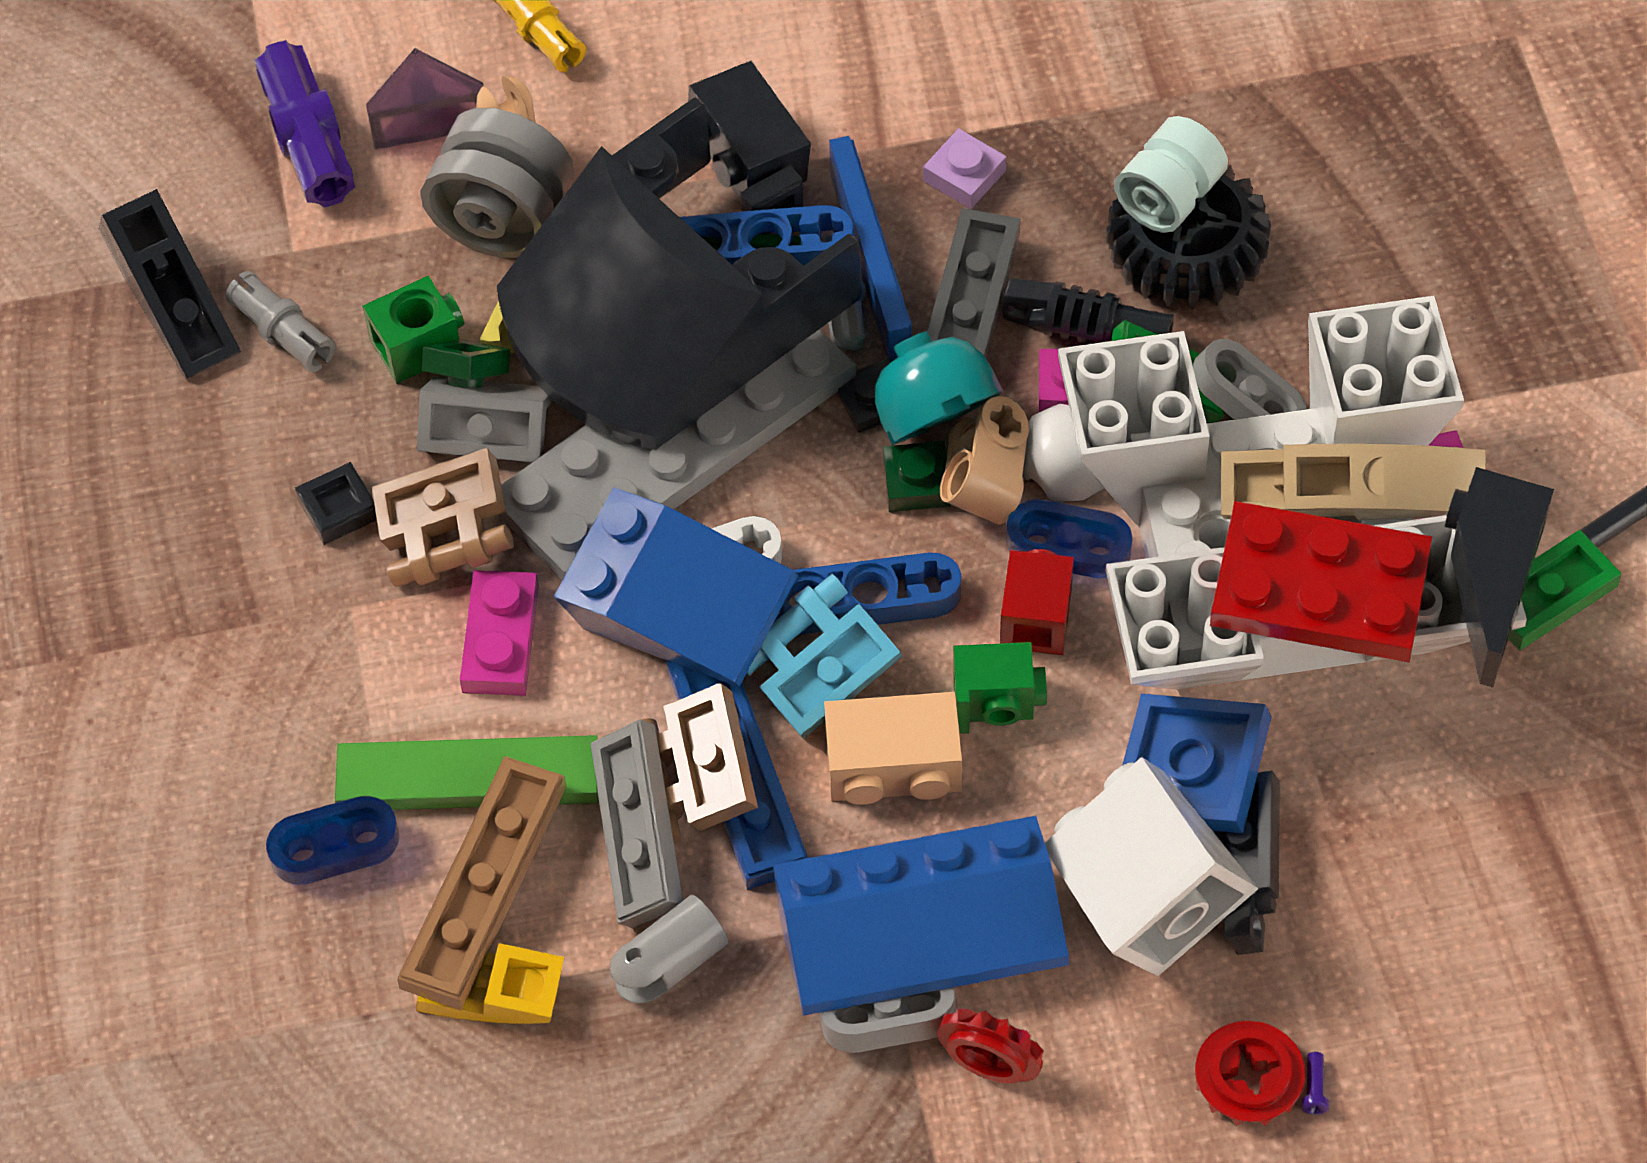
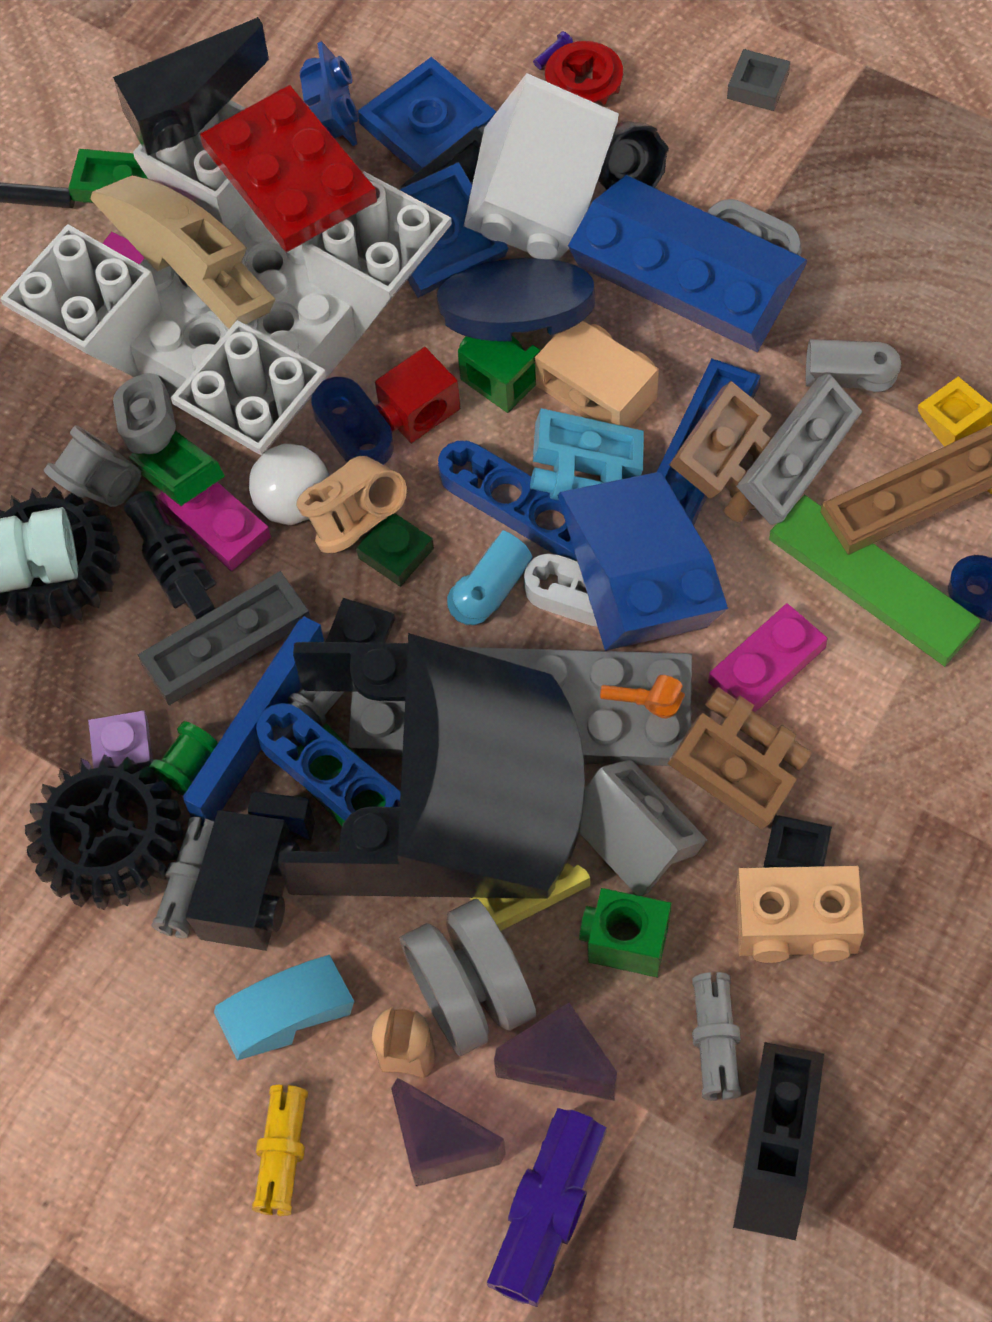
camera: 135 degrees left, 5 degrees up
dark green plate [422,339,510,388] -> none
teal cylinder [875,331,1003,445] -> none
red gear [937,1008,1044,1084] -> none
none -> black gear [25,754,183,910]
none -> light grey piece [43,425,141,507]
none -> green bush [149,721,219,796]
none -> light grey pin [152,817,214,938]
none -> medium azure slope [214,955,354,1061]
none -> blue hinge [299,41,358,146]
none -> blue plate [357,57,496,173]
none -> dark blue tile [437,258,595,341]
none -> medium azure piece [447,530,533,625]
none -> clear purple slope [494,1002,617,1101]
none -> black hair [598,121,669,190]
none -> orange hand [600,675,685,719]
none -> light nougat brick [736,866,864,963]

